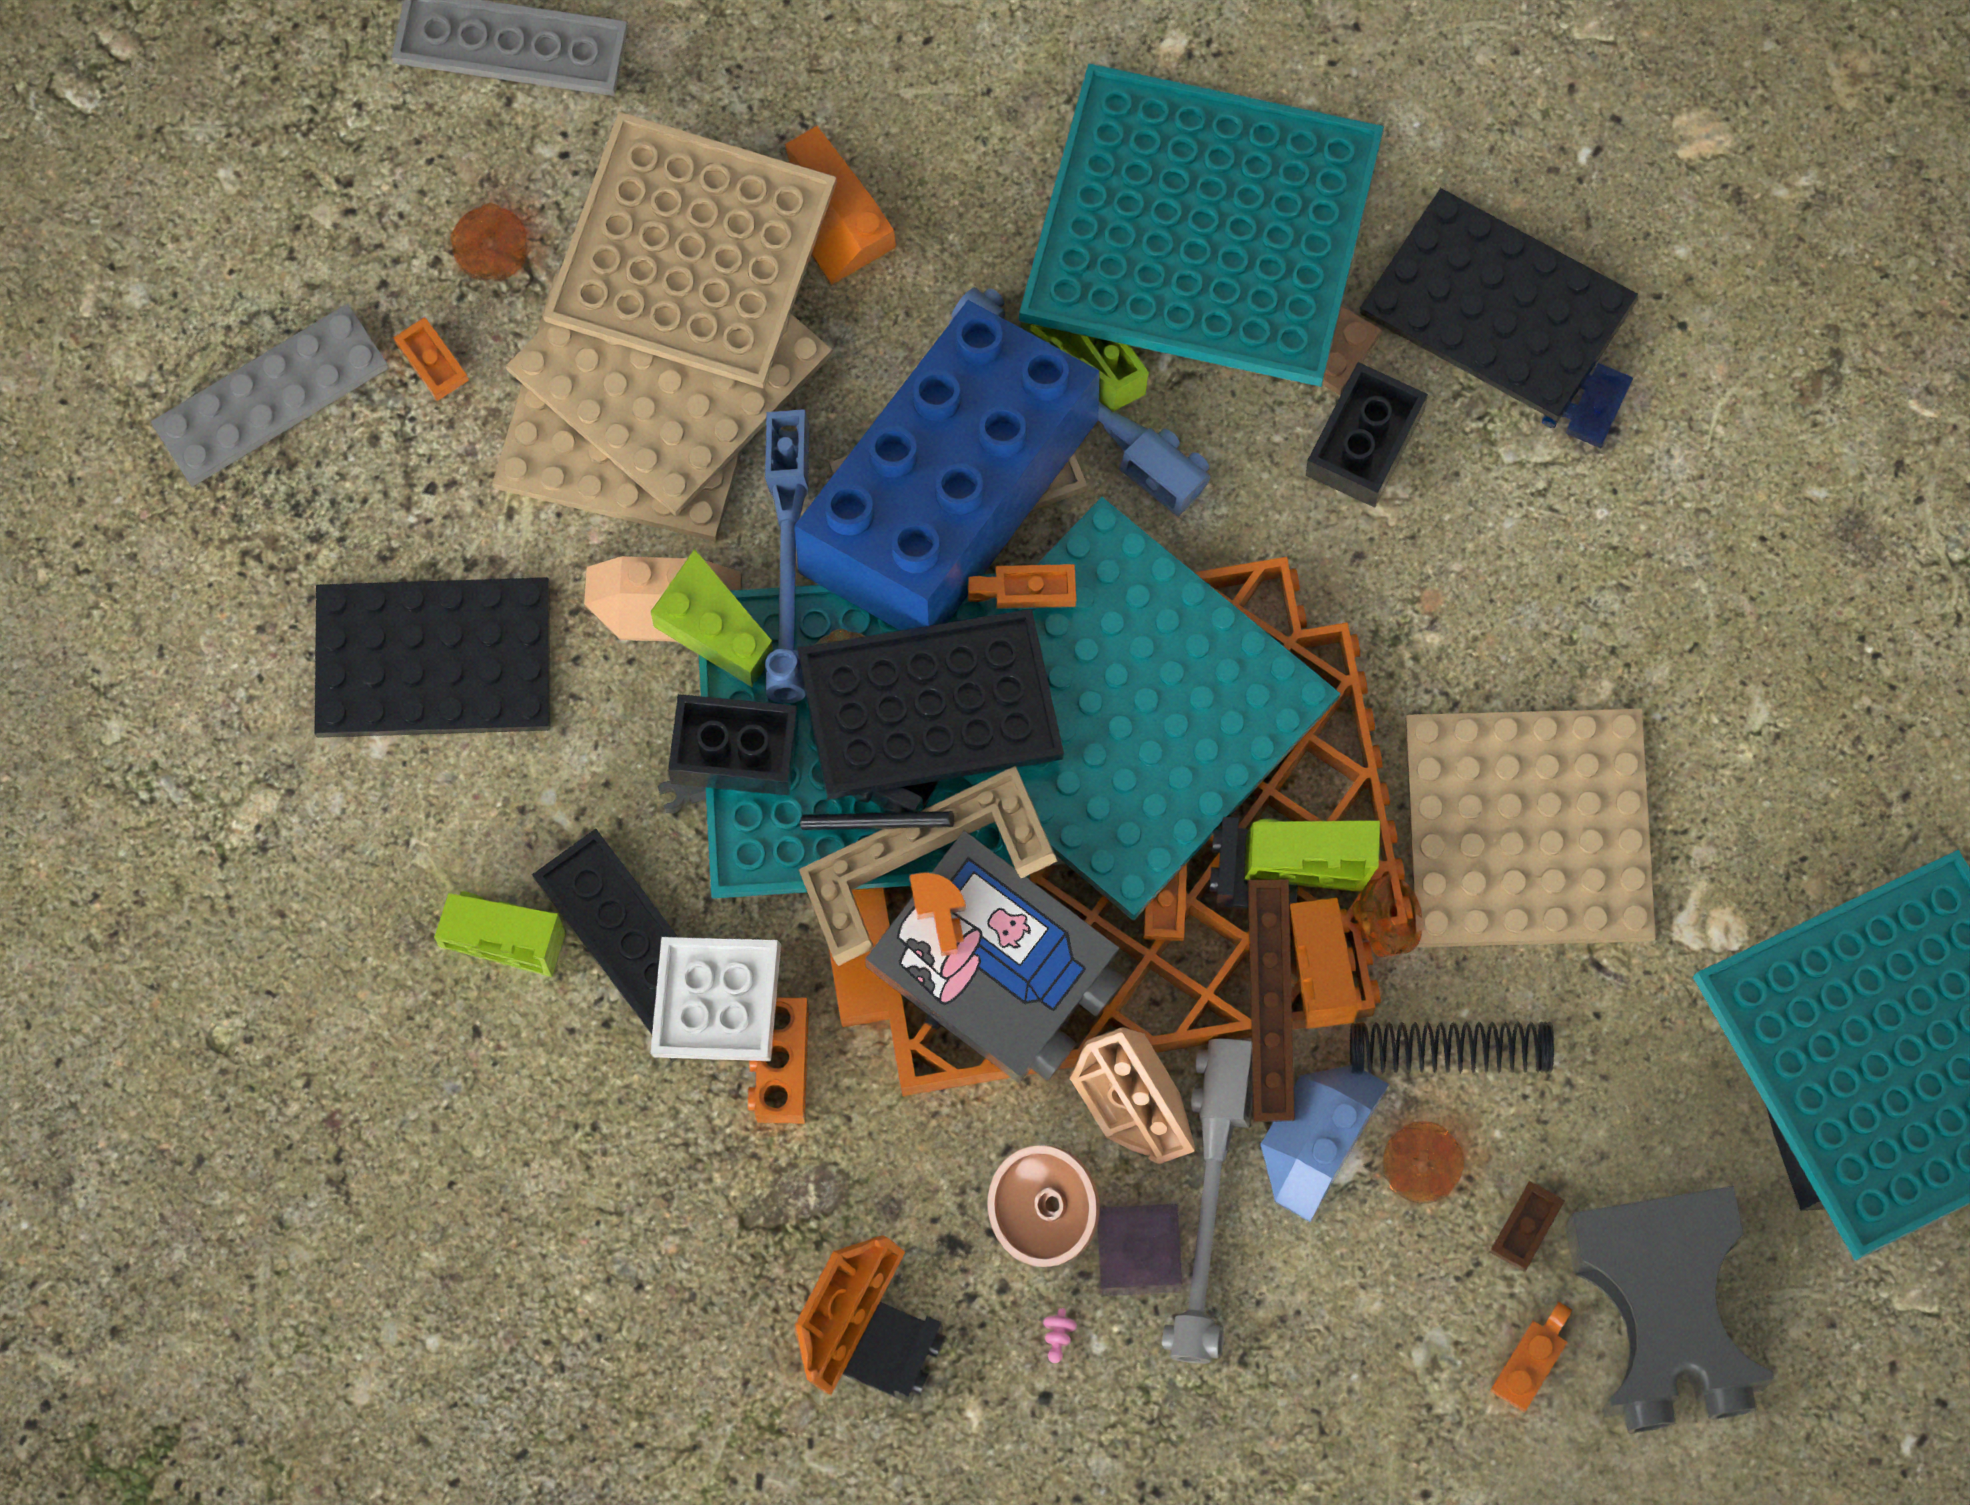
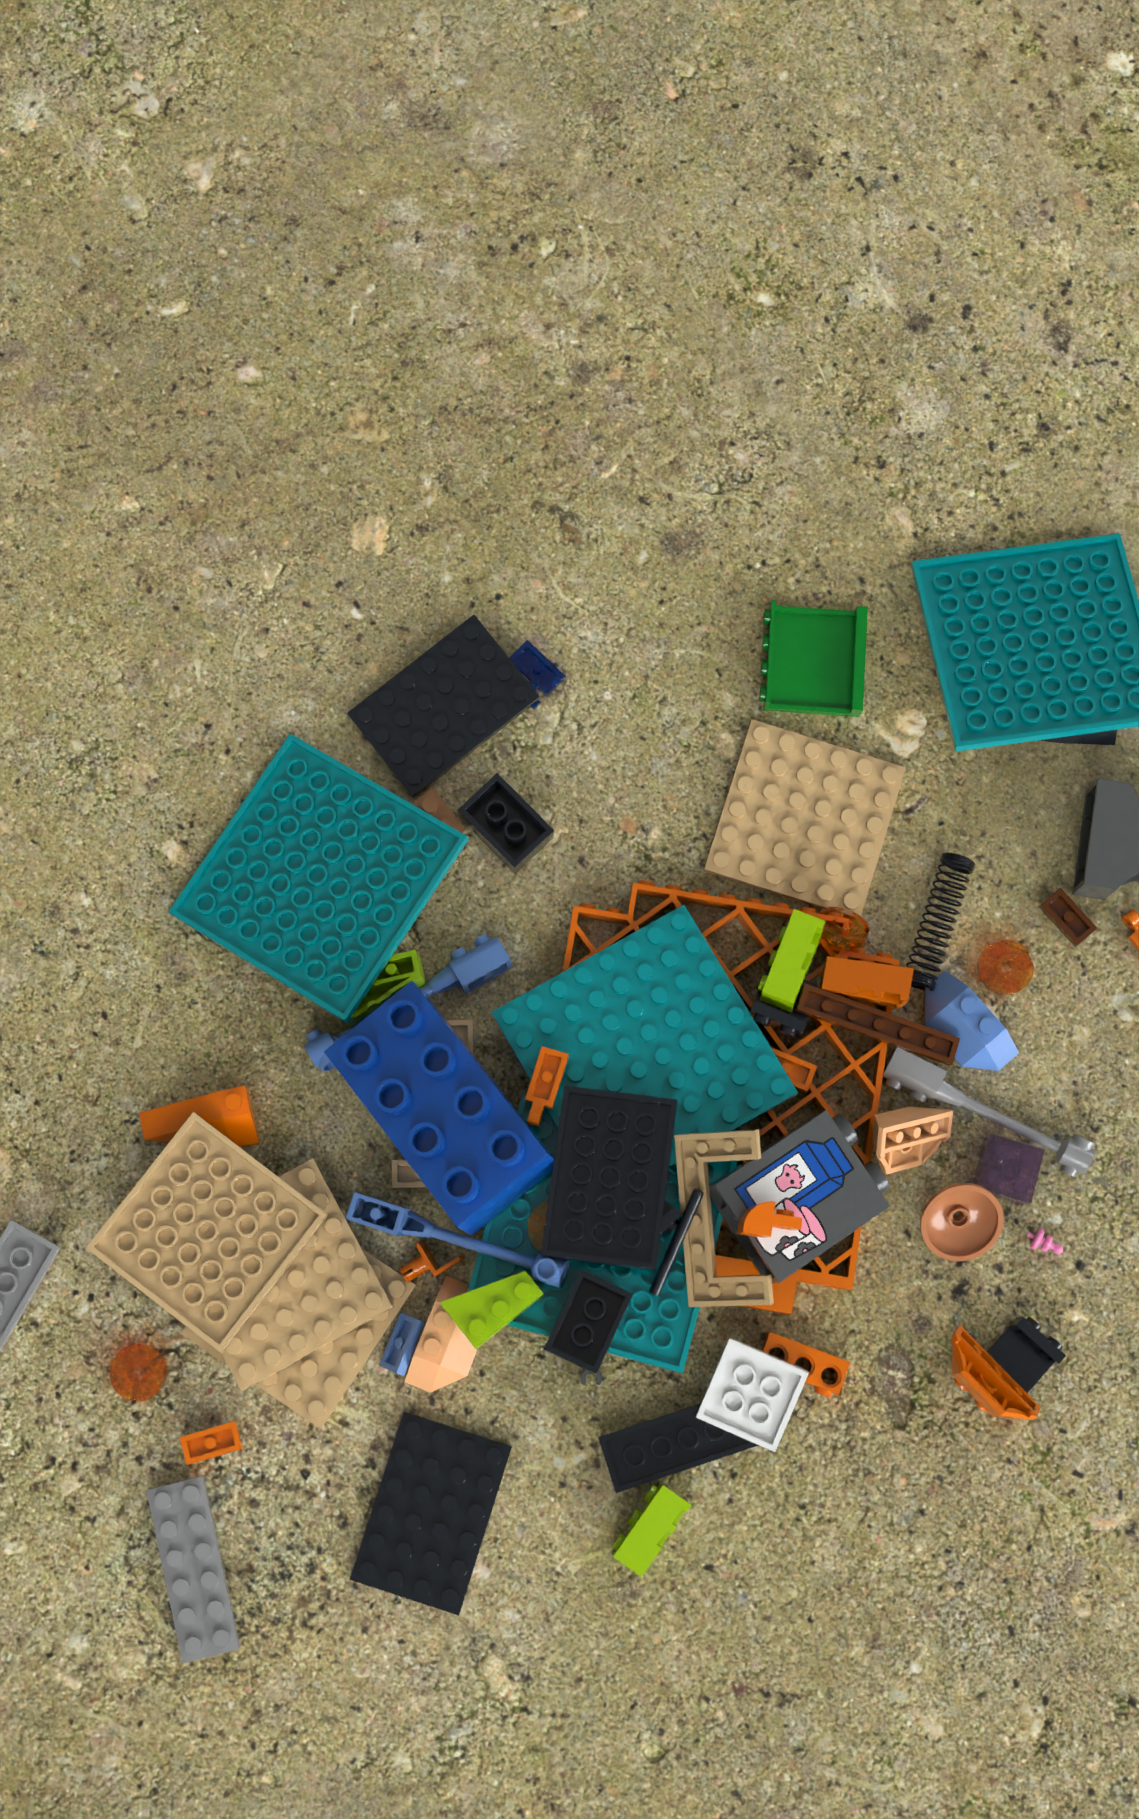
camera: 80 degrees left, 5 degrees up
none -> medium blue plate [379,1312,426,1376]
none -> orange bracket [399,1241,466,1283]
none -> green panel [759,600,868,717]

